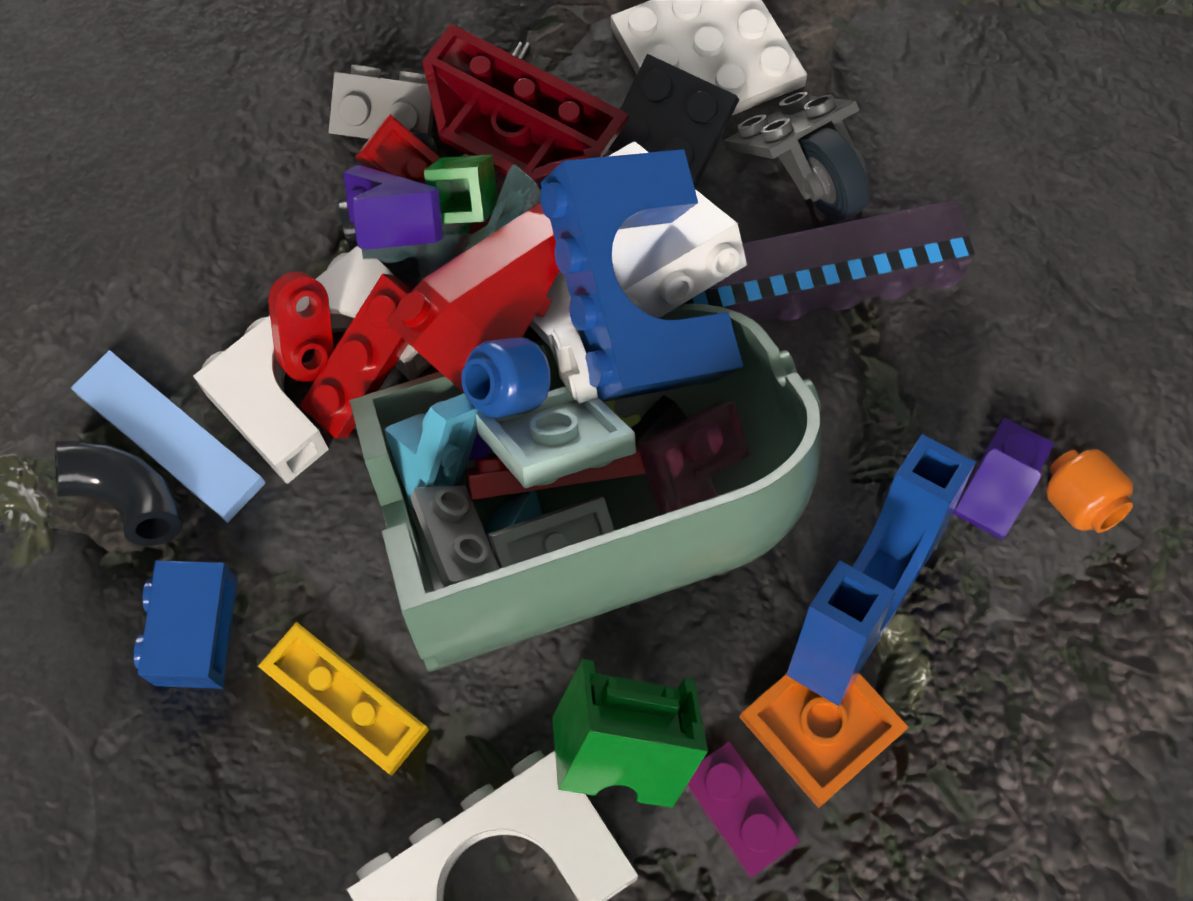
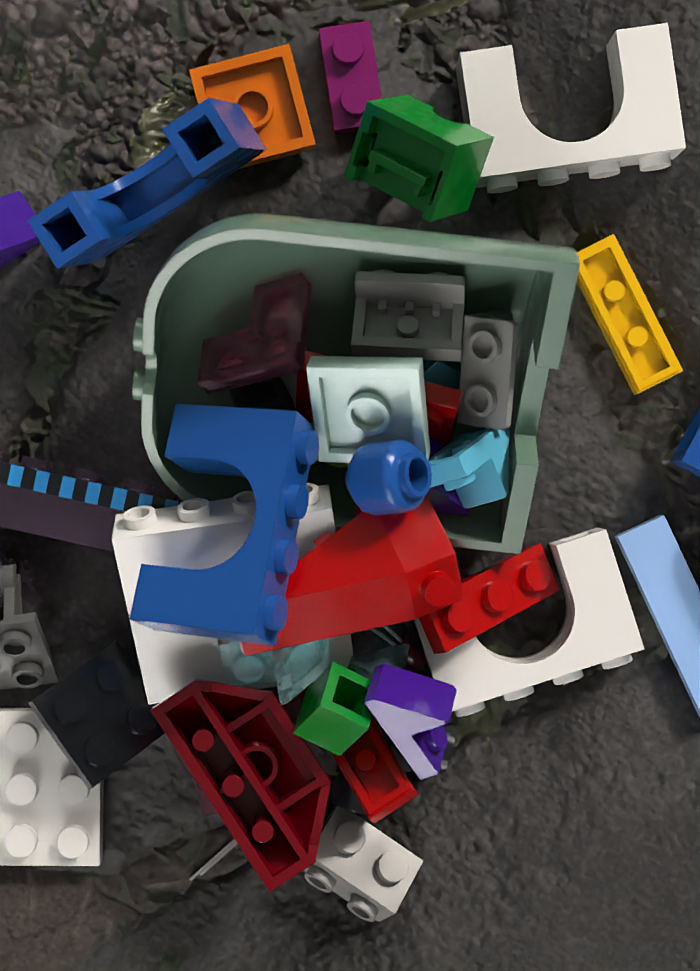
camera: 155 degrees left, 20 degrees up
red plate [268,272,334,382] -> none
white tile [551,322,598,404] -> none

